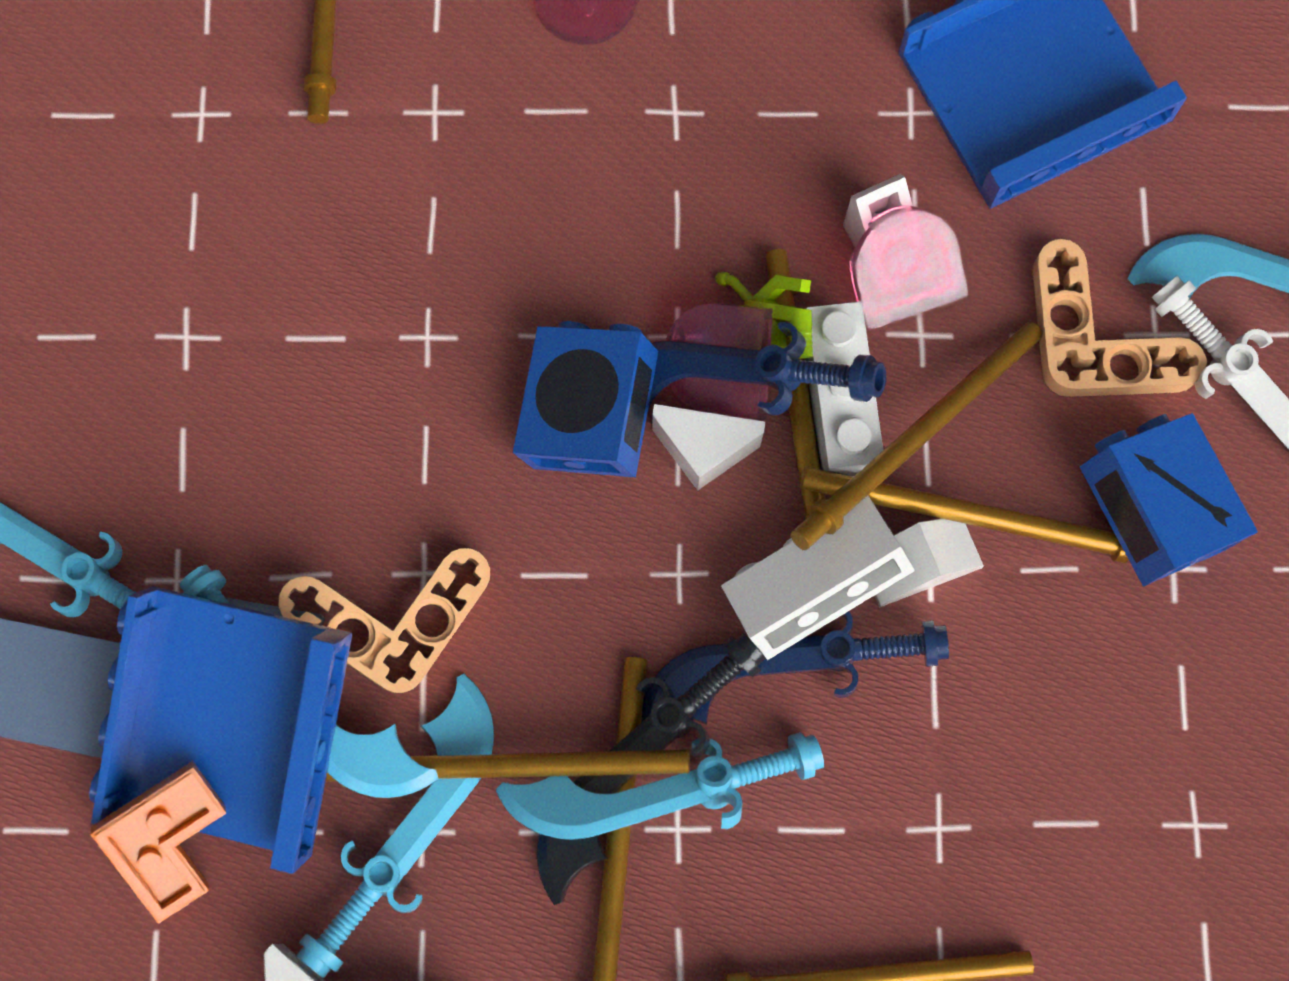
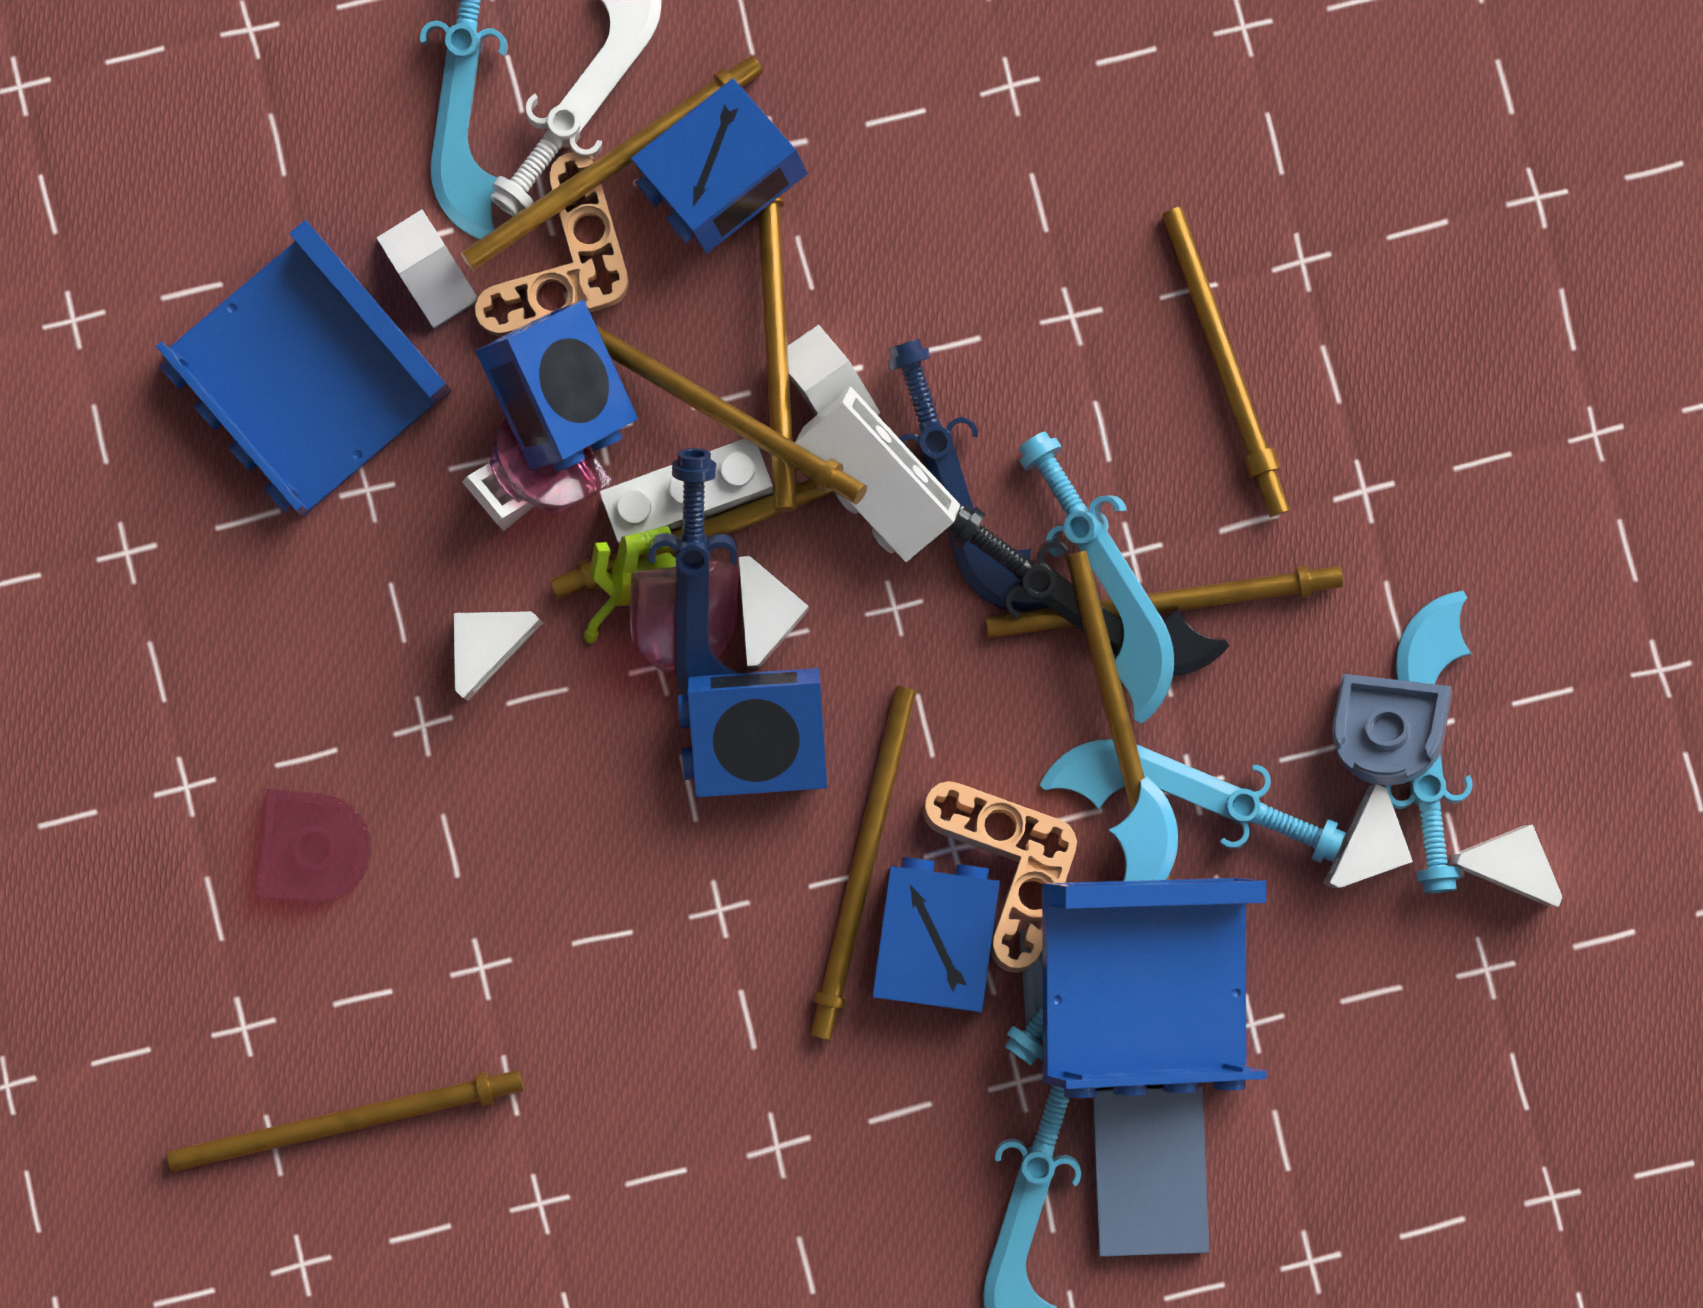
camera: 105 degrees left, 10 degrees up
tile [90,761,226,924] -> none
none -> white slope [377,209,478,330]
none -> white slope [454,611,543,701]
none -> pearl gold bar [461,55,763,271]
none -> brick [475,300,638,472]
none -> pearl gold bar [810,686,917,1040]
none -> blue brick [872,857,1000,1012]

